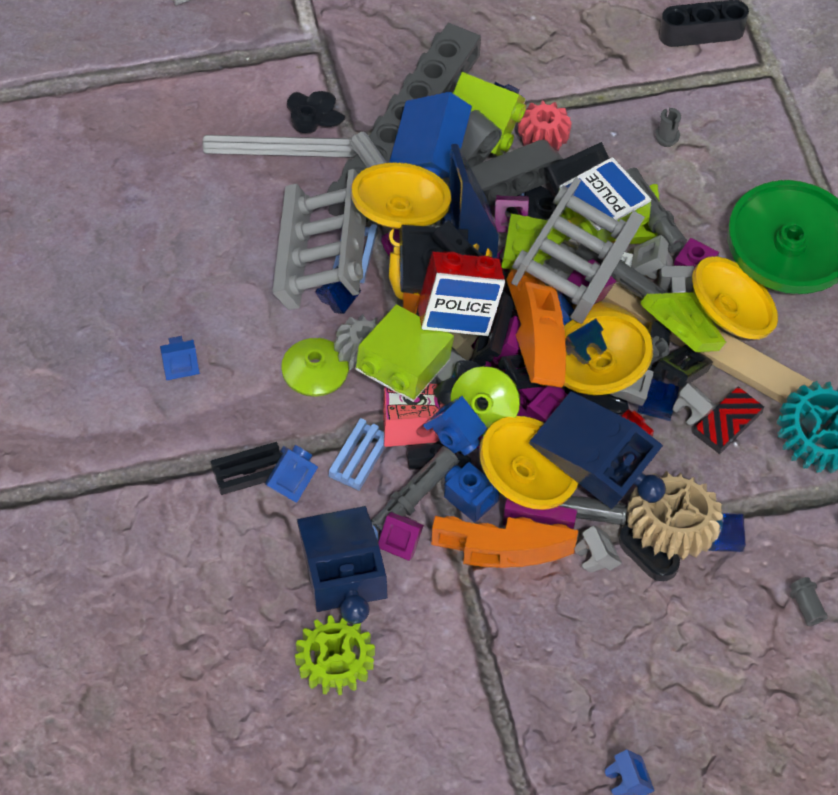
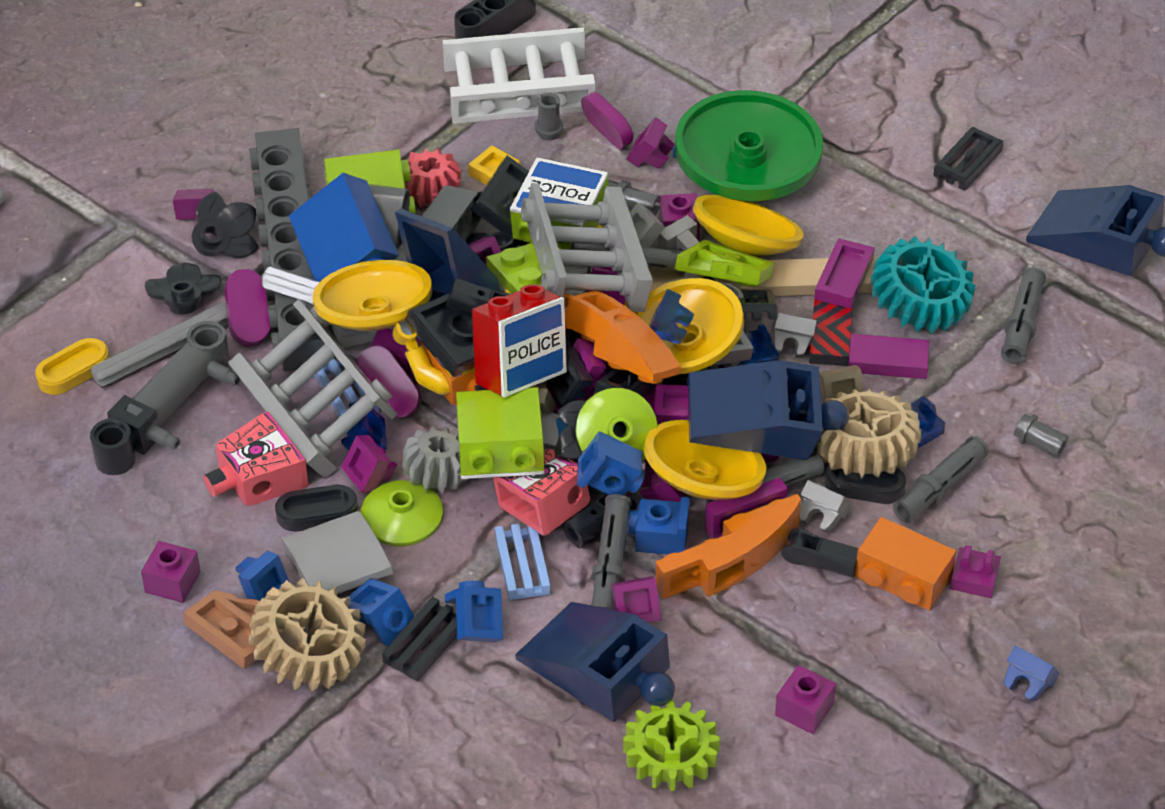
camera: 35 degrees left, 10 degrees down
none -> yellow tile [35,338,109,395]
none -> dark grey piece [90,321,240,475]
none -> magenta plate [141,541,201,603]
none -> magenta slope [173,189,215,220]
none -> nougat wing [183,590,259,669]
none -> black plate [191,192,259,258]
none -> coral torso [203,411,309,506]
none -> magenta tile [224,269,270,346]
none -> tan gear [249,578,366,692]
none -> black tile [275,484,358,531]
none -> light grey slope [281,511,393,594]
none -> magenta tile [341,435,397,493]
none -> blue bracket [349,578,415,646]
none -> magenta tile [357,346,421,418]
none -> white fence [442,27,595,124]
none -> yellow tile [468,145,520,185]
none -> magenta tile [581,92,634,149]
none -> magenta tile [626,117,674,169]
none -> magenta plate [775,665,837,734]
none -> black bar [781,528,859,578]
none -> magenta tile [814,238,875,309]
none -> dark tan tile [819,365,863,404]
none -> magenta tile [848,334,929,379]
none -> orange brick [855,517,957,611]
none -> dark grey pin [893,436,989,523]
none -> magenta tile [950,545,1001,598]

